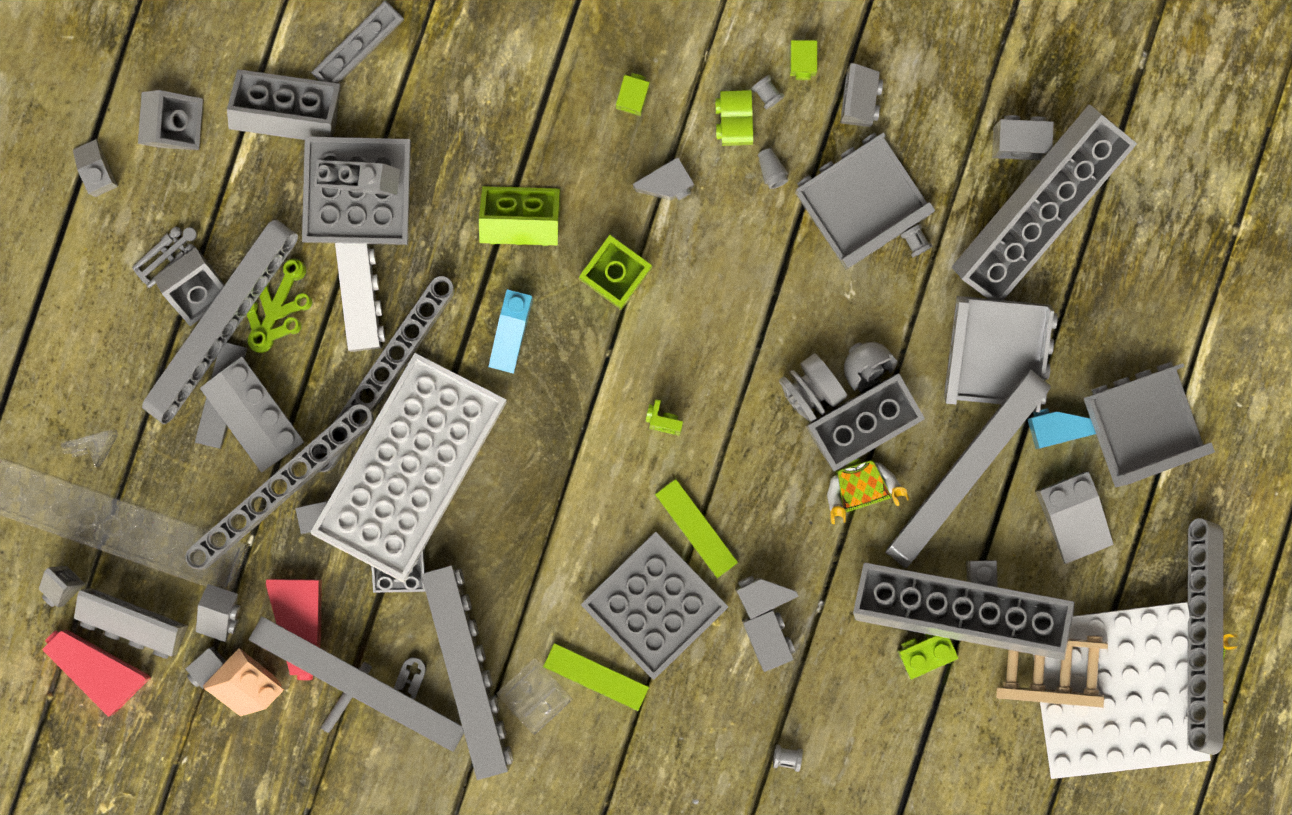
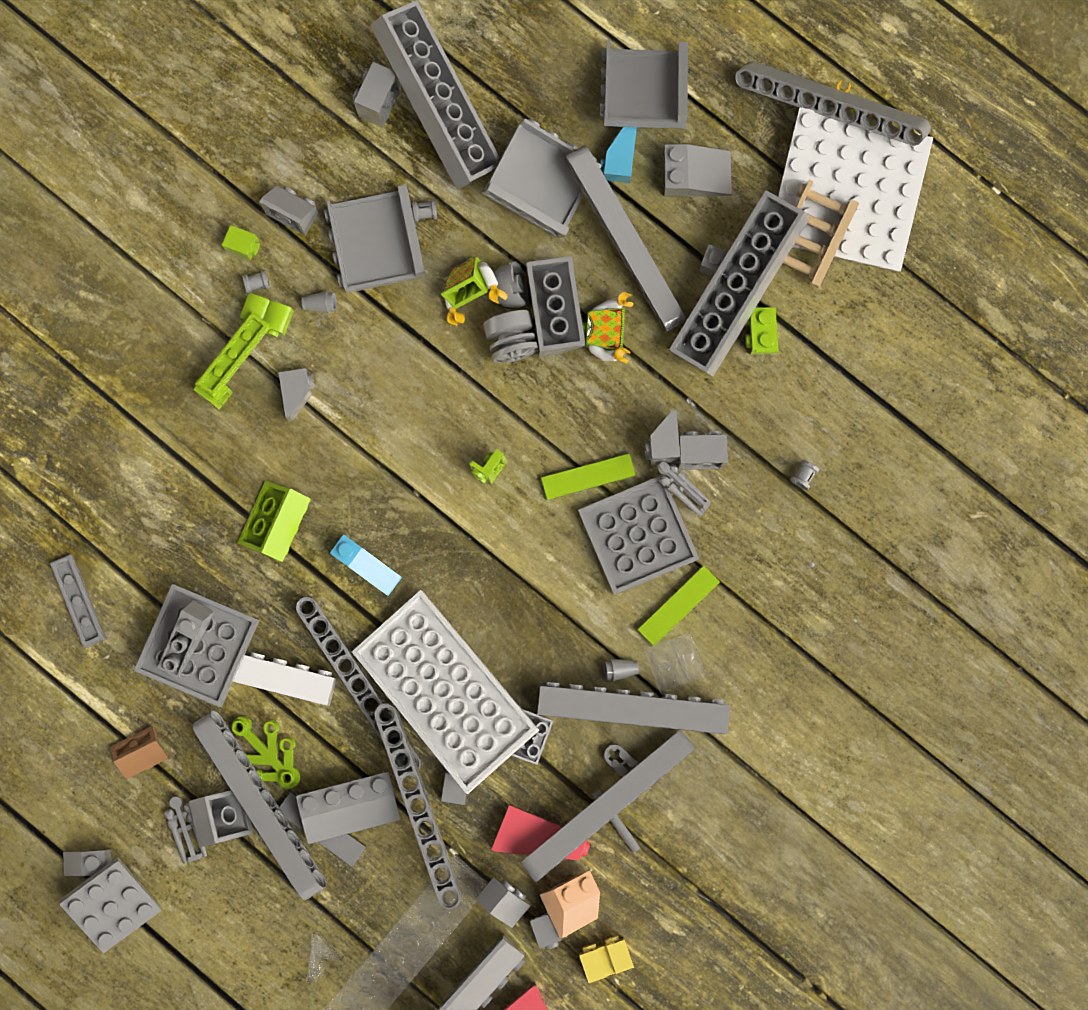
camera: 65 degrees left, 5 degrees down
light grey slope [138,90,203,150] -> none
light grey slope [227,69,341,140] -> none
lime brick [579,235,652,310] -> none
none -> light grey plate [59,857,162,954]
none -> medium nougat panel [111,726,168,779]
none -> lime tile [195,312,271,399]
none -> torso [441,256,507,326]
none -> light yellow brick [579,935,634,983]
none -> light grey cone [603,659,639,682]
none -> light grey piece [658,462,711,517]

